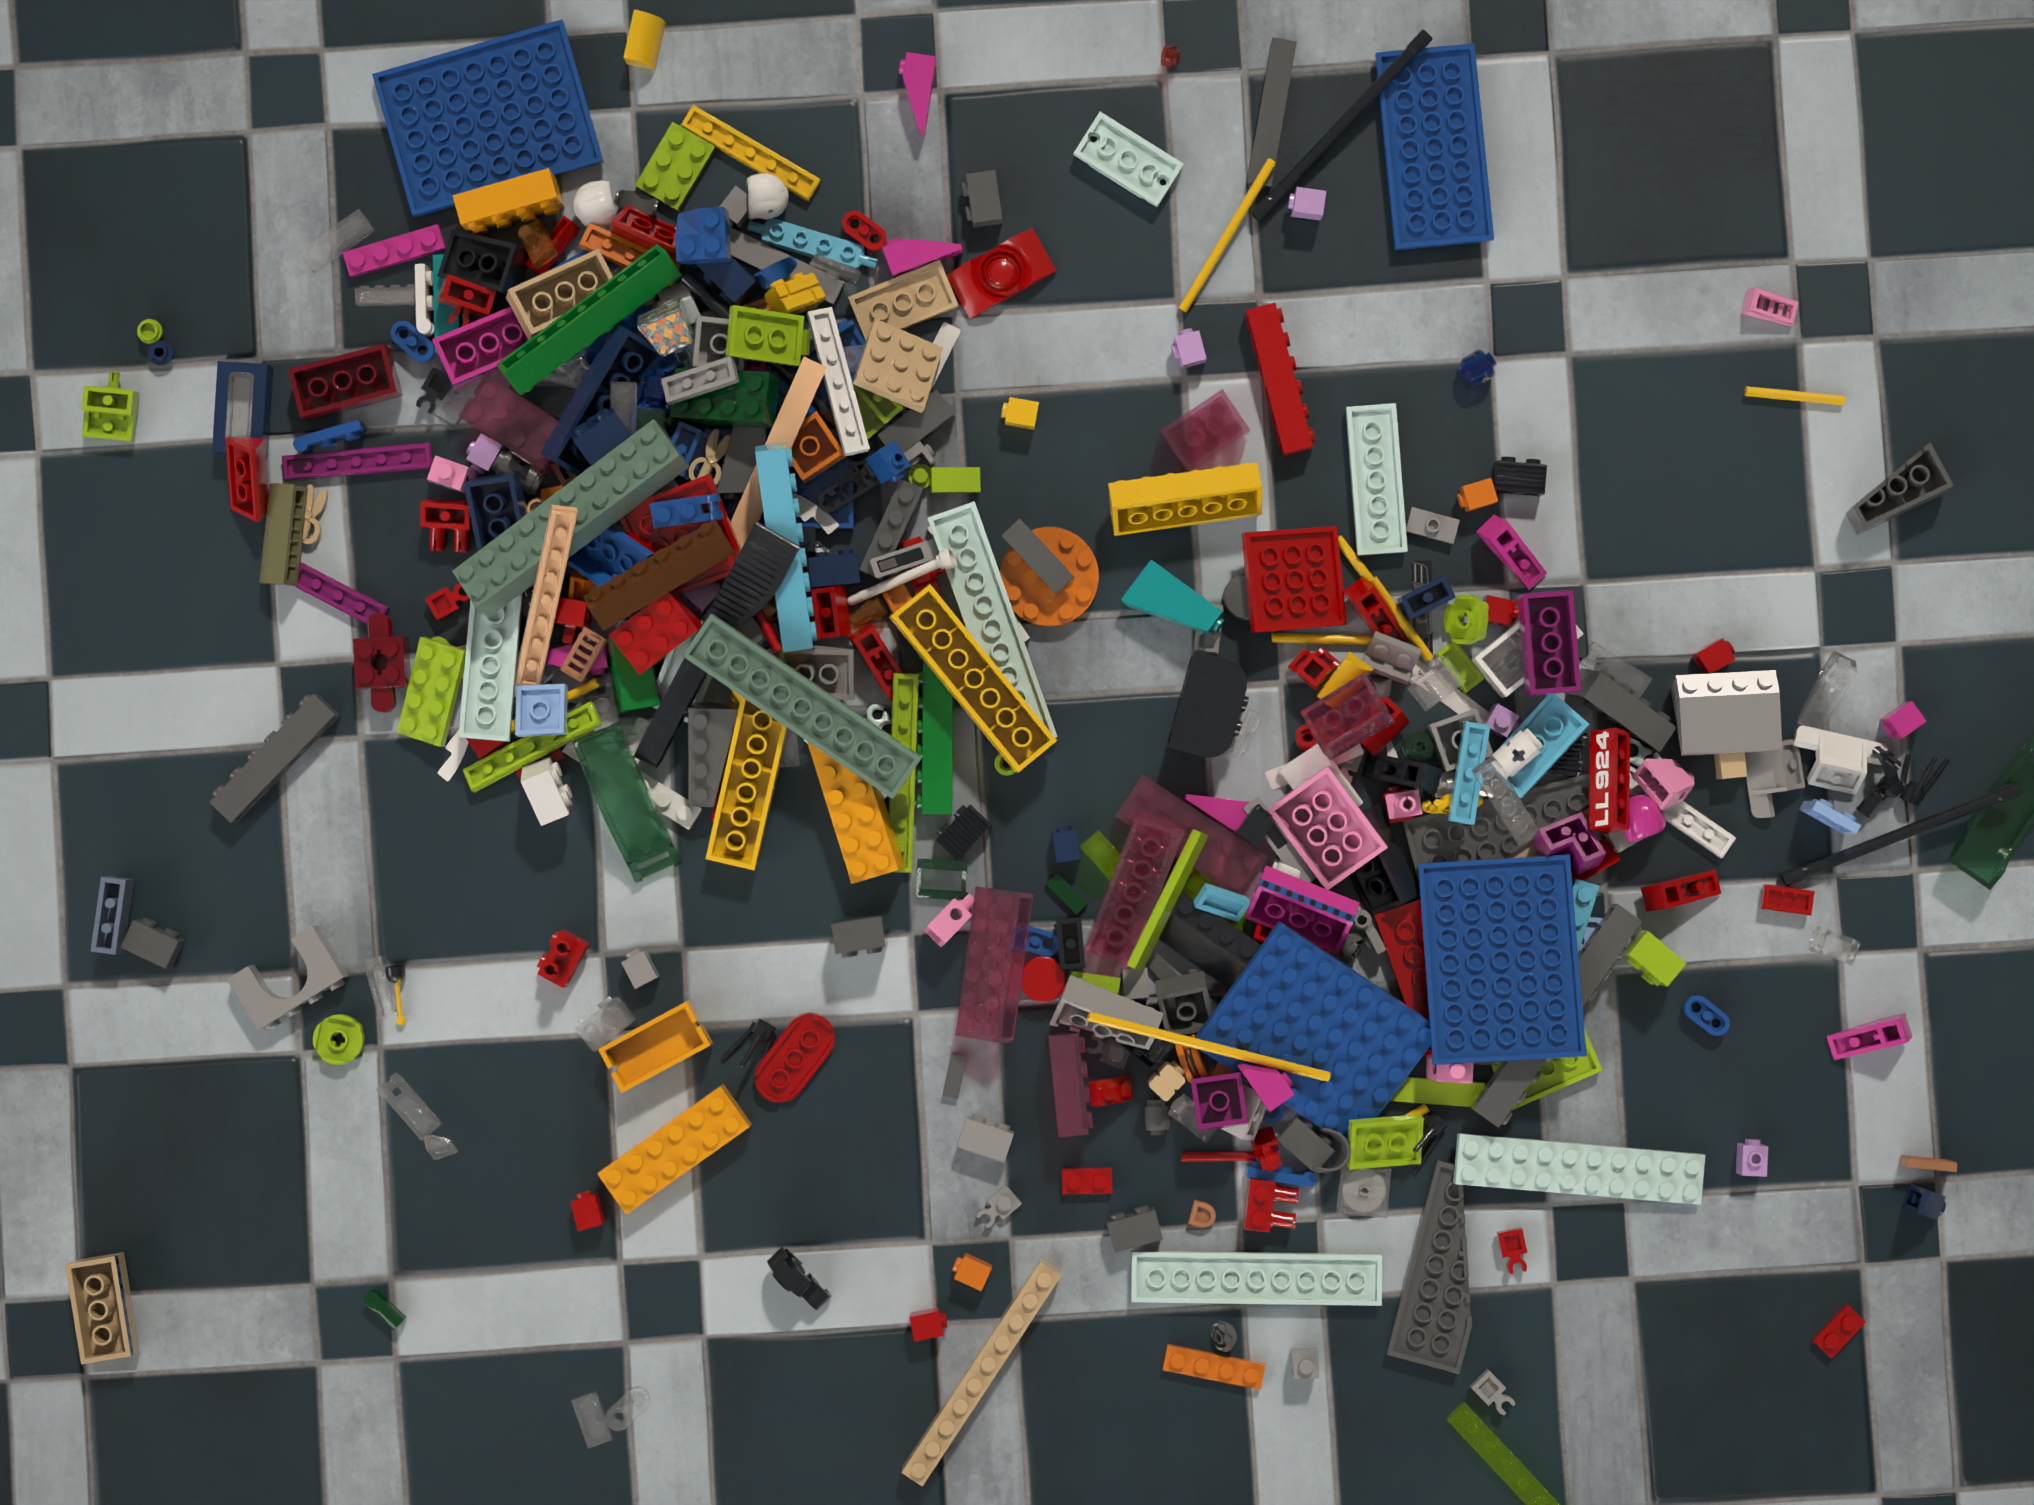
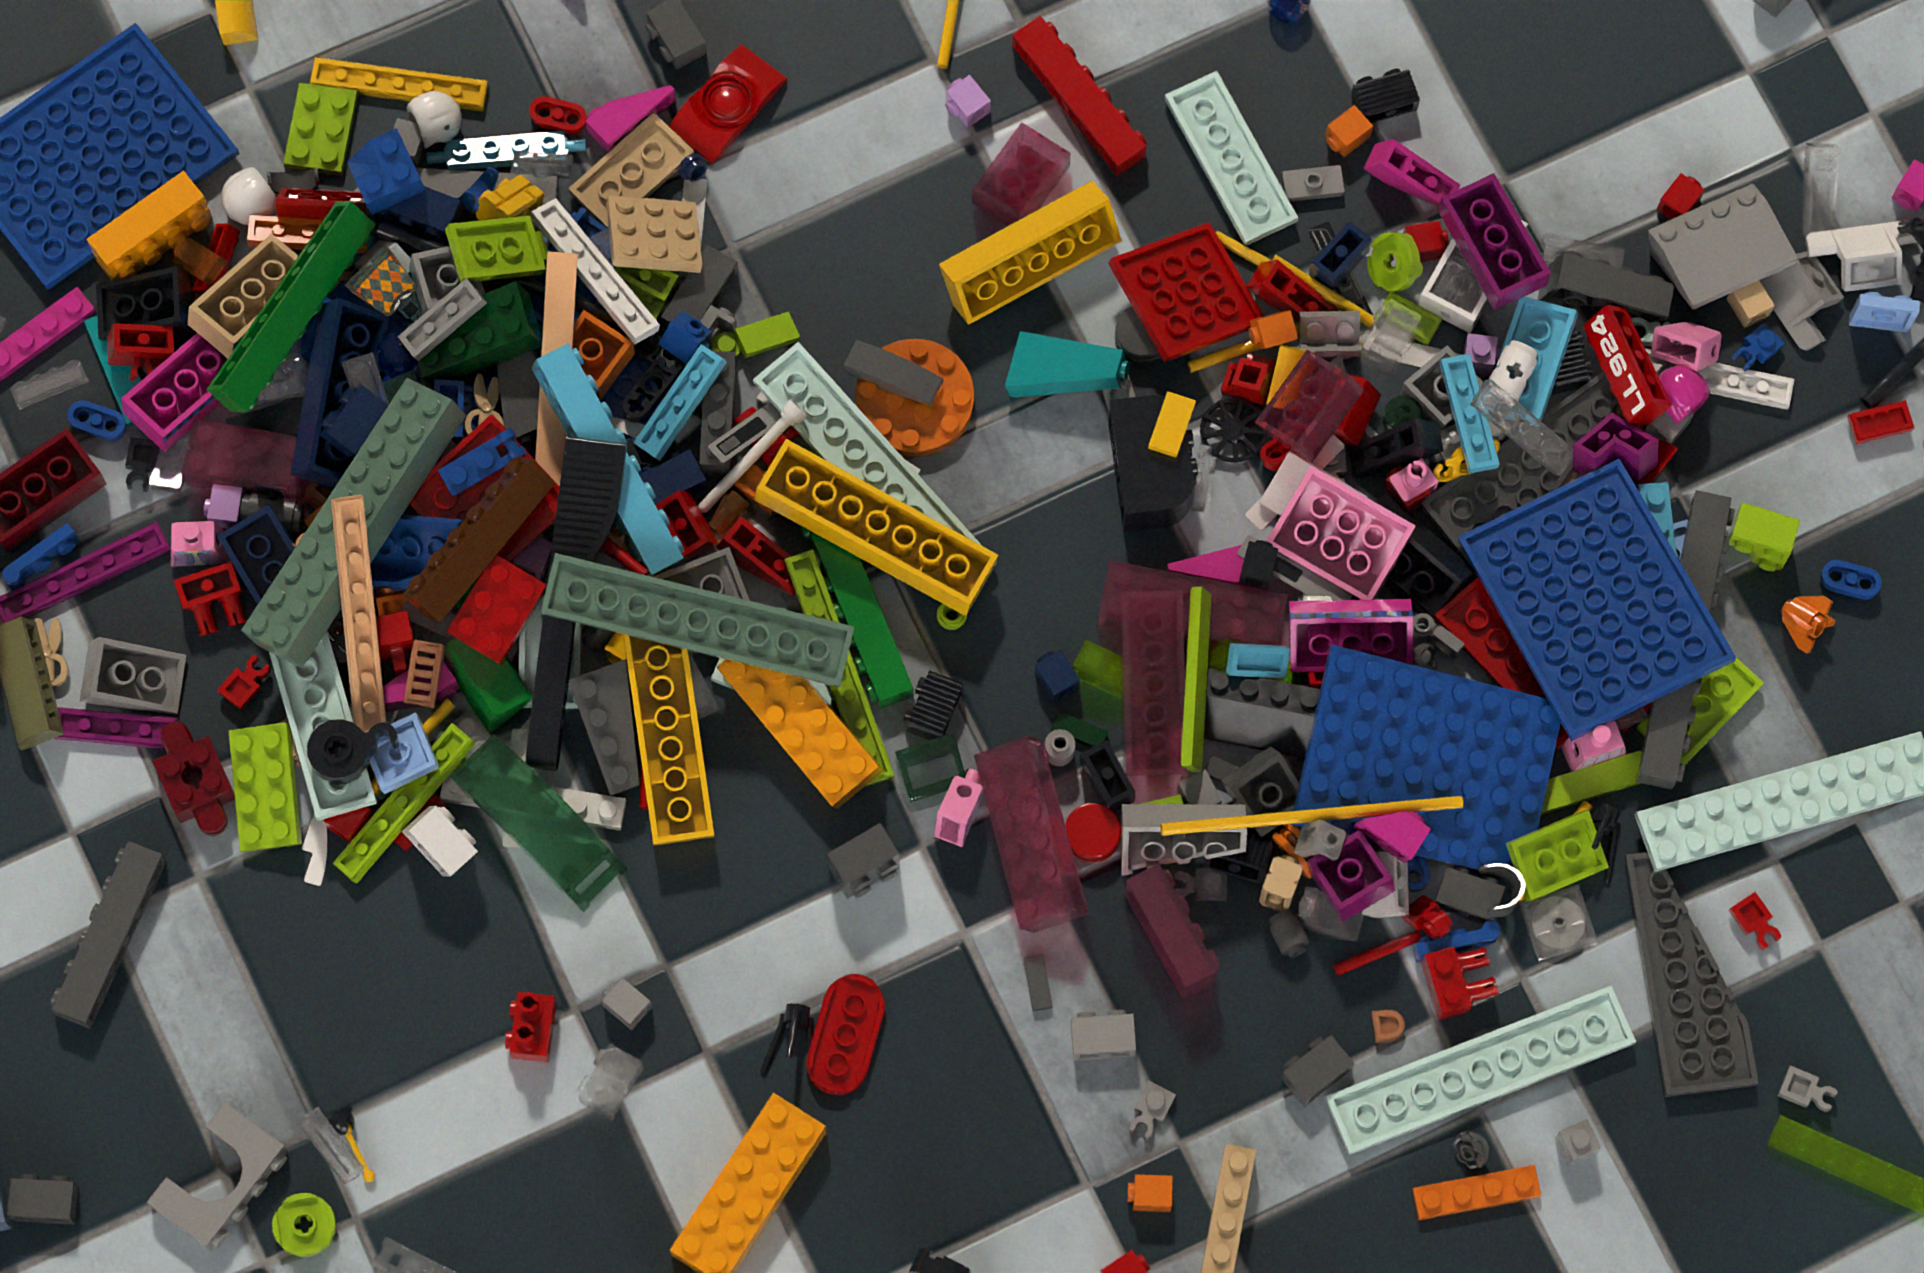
camera: 20 degrees left, 15 degrees down
white plate [415,264,434,337] -> none
light orange piece [598,1000,713,1093] -> none
yellow brick [1001,397,1039,430] -> none
blue plate [1011,924,1059,957] -> none
red plate [1062,1167,1112,1194] -> none
red plate [1089,1075,1133,1106] -> none
red slope [1640,870,1722,912] -> none
none -> light grey slope [80,637,186,715]
none -> black piece [307,719,399,785]
none -> medium azure plate [634,344,727,461]
none -> dark blue plate [679,154,707,182]
none -> light grey brick [1044,729,1075,766]
none -> yellow tile [1148,391,1196,458]
none -> black wheel [1200,398,1267,463]
none -> orange brick [1248,310,1298,349]
none -> light grey bracket [1294,820,1346,860]
none -> blue plate [1732,322,1785,371]
none -> orange brick [1781,596,1836,654]

